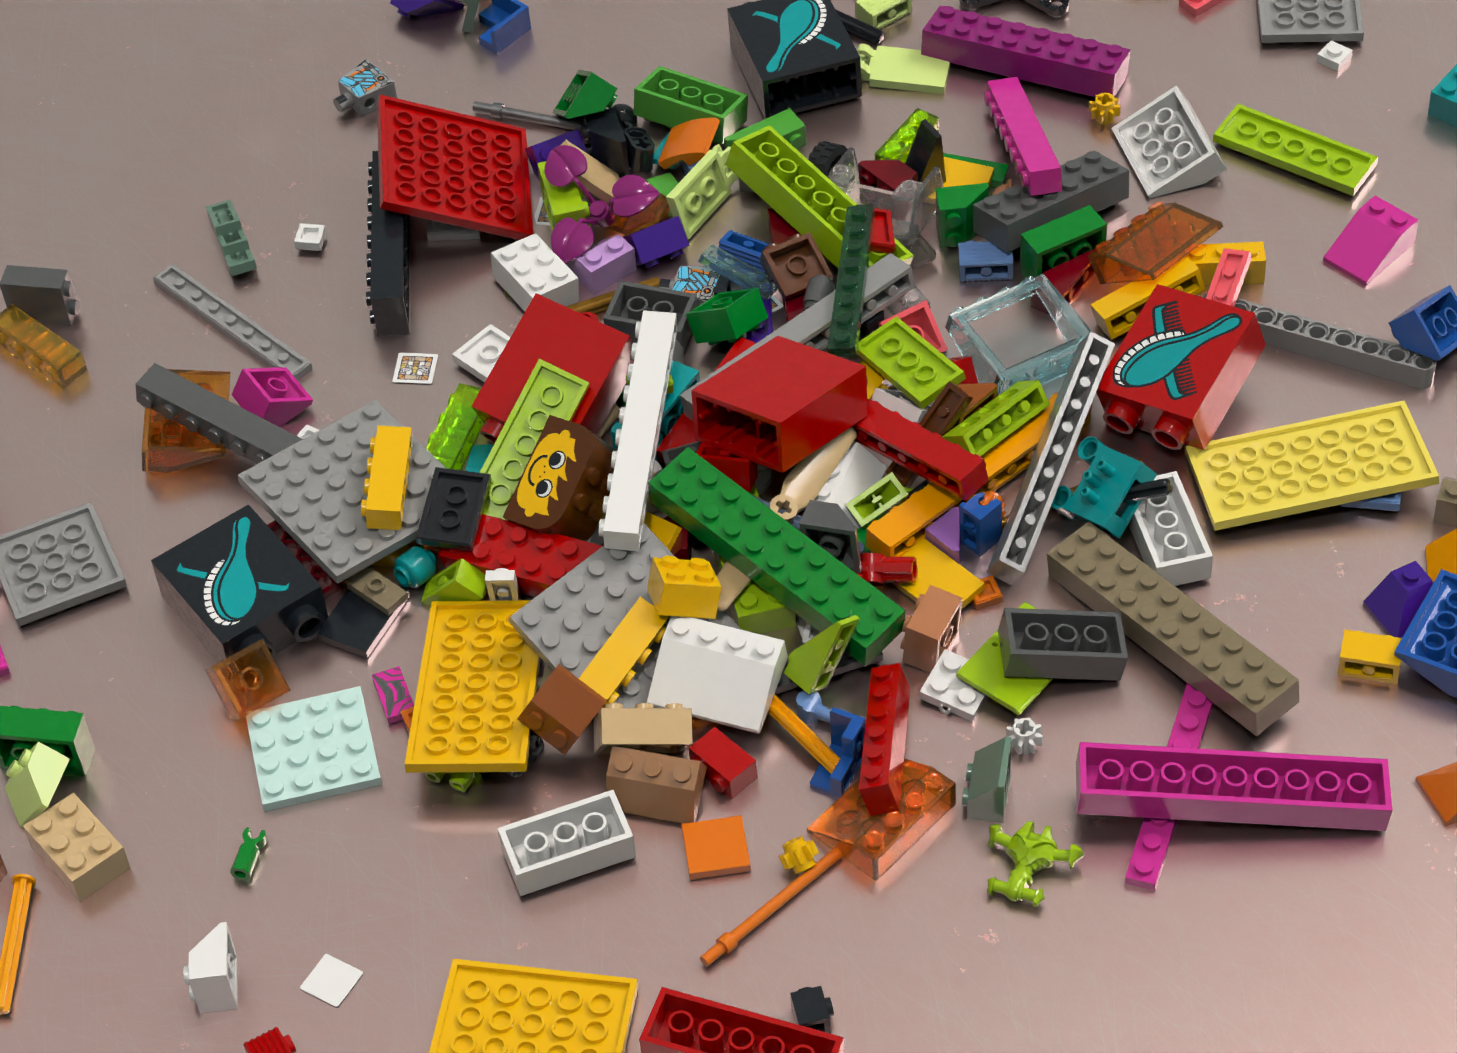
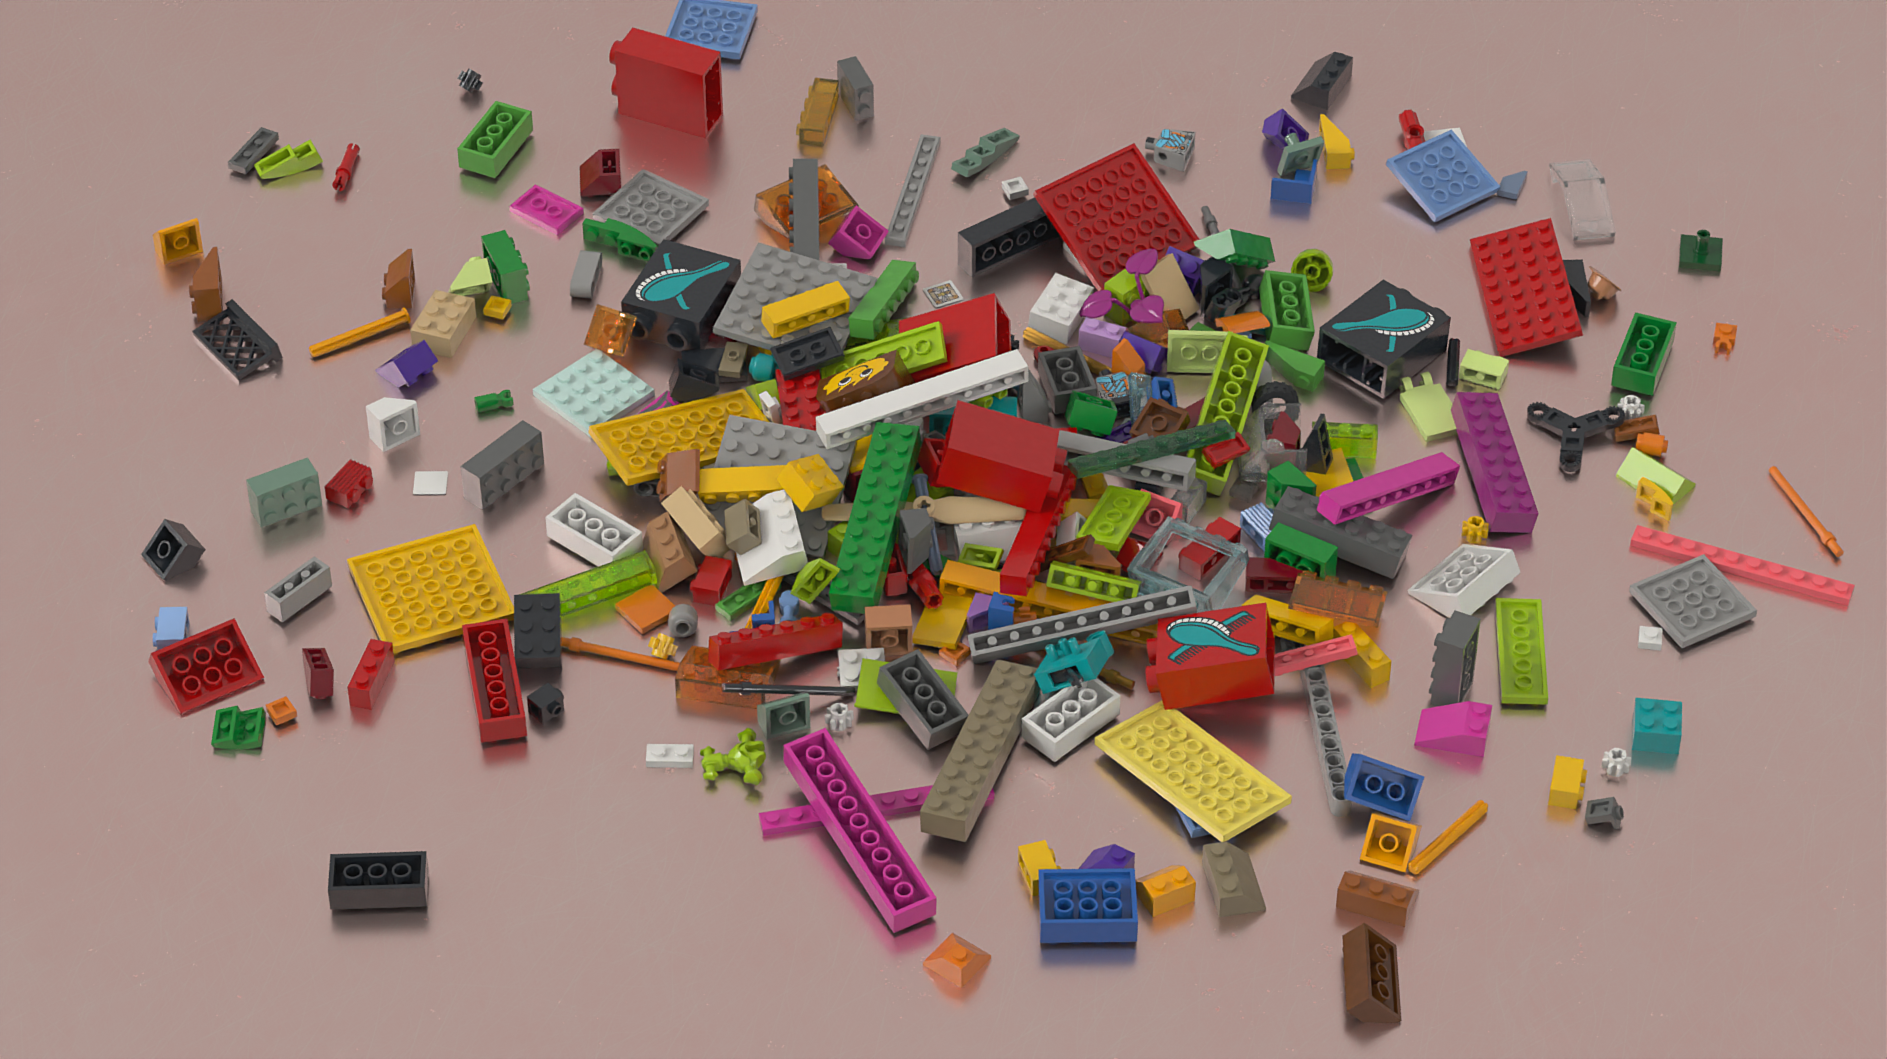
camera: 55 degrees right, 5 degrees down
none -> dark purple slope [375,340,438,387]
none -> dark grey brick [460,420,544,510]
none -> yellow plate [483,295,512,320]
none -> black brick [514,593,562,669]
none -> clear neon green brick [519,550,657,617]
none -> light grey beam [570,250,603,299]
none -> green slope [582,218,657,261]
none -> white plate [646,744,694,768]
none -> light grey head [668,604,698,638]
none -> black slope [669,358,720,403]
none -> bright green tile [715,580,781,621]
none -> black bar [722,681,855,696]
none -> dark tan brick [724,499,762,555]
none -> bright green brick [849,260,919,340]
none -> orange slope [1112,338,1146,387]
none -> red brick [1178,516,1241,581]
none -> lime cylinder [1291,249,1333,292]
none -> dark grey brick [1429,610,1481,706]

